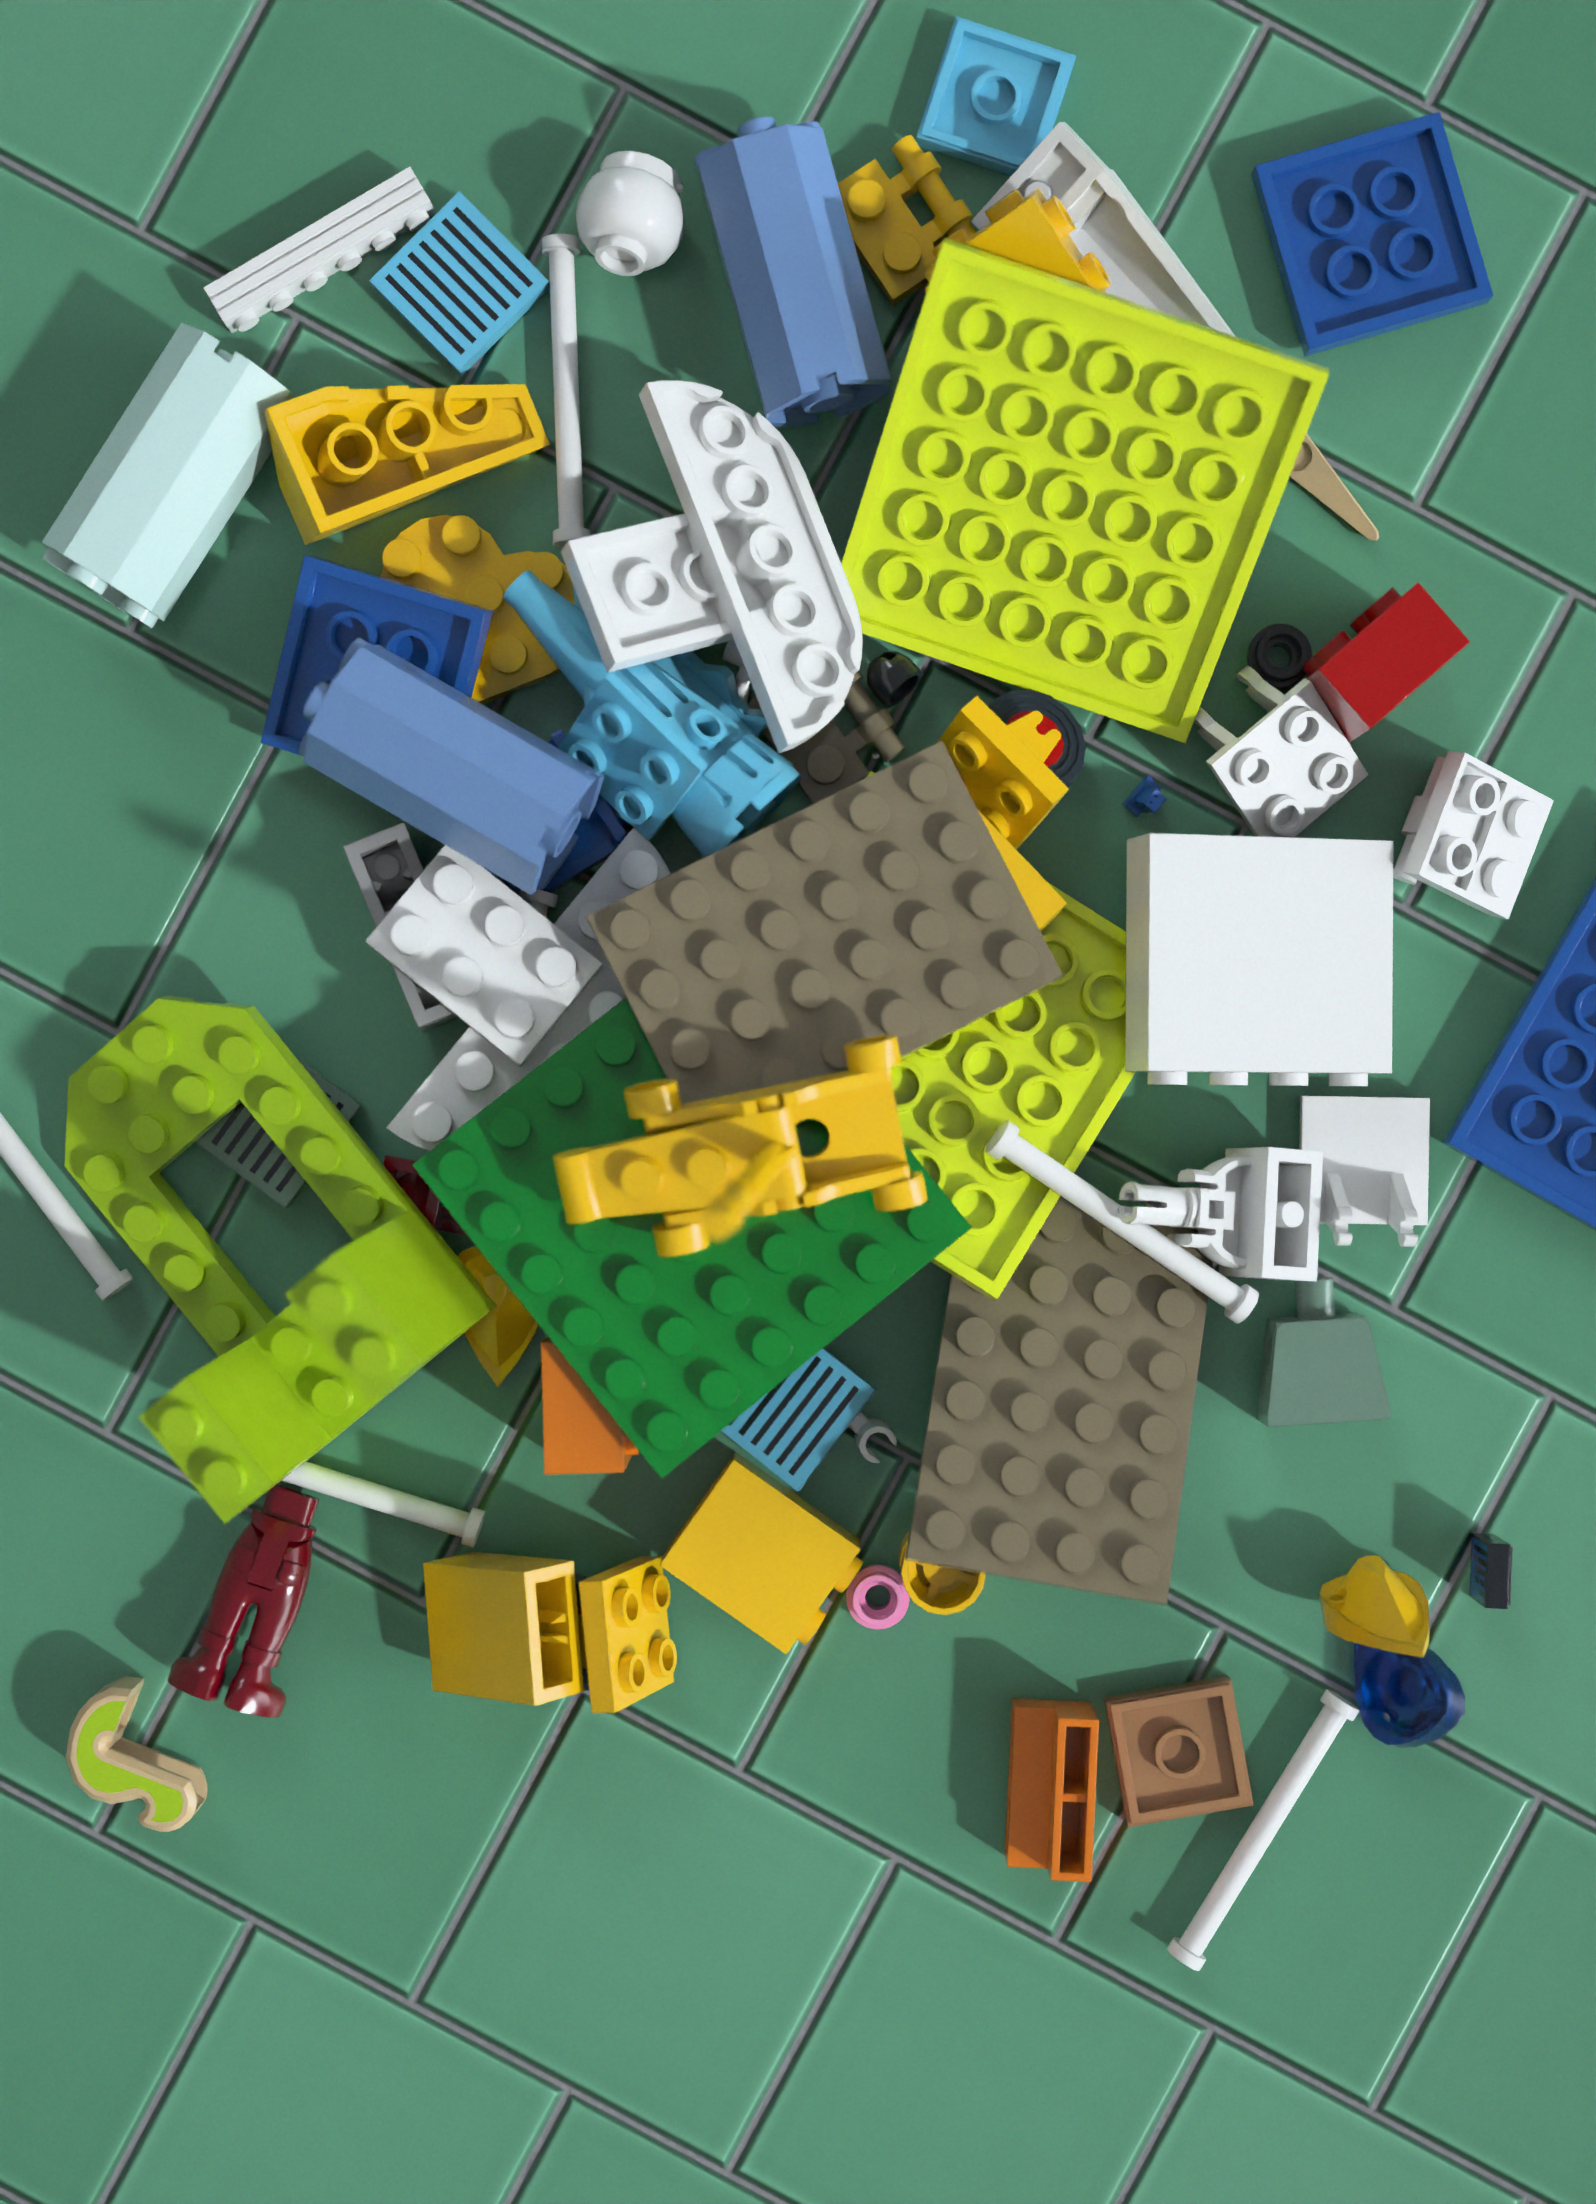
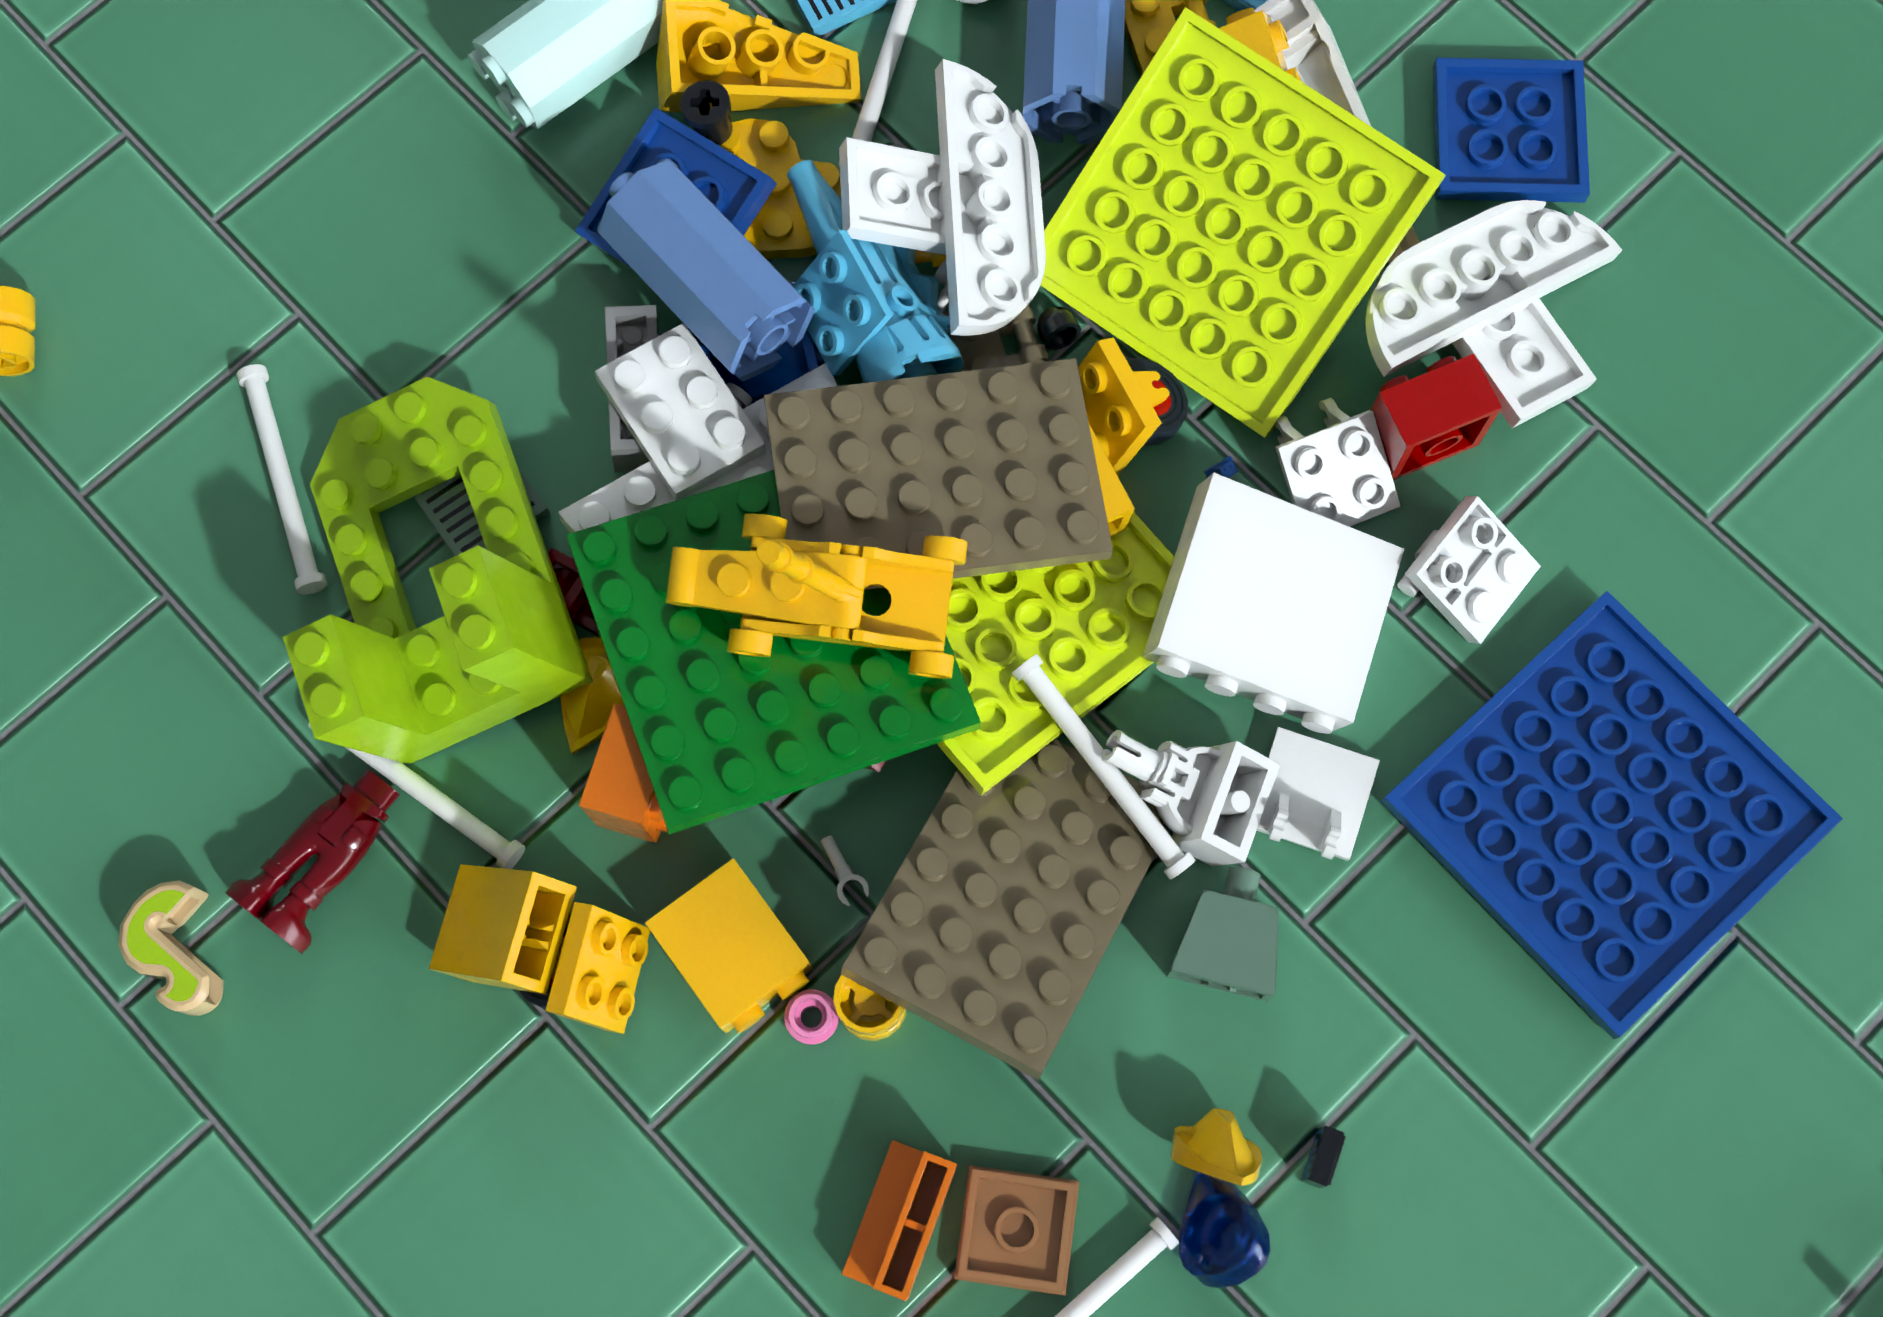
camera: 25 degrees right, 15 degrees down
medium azure tile [721,1348,877,1491] -> none
black plate [1247,624,1312,689] -> none
none -> black bush [680,81,733,145]
none -> white plate [1365,200,1622,429]

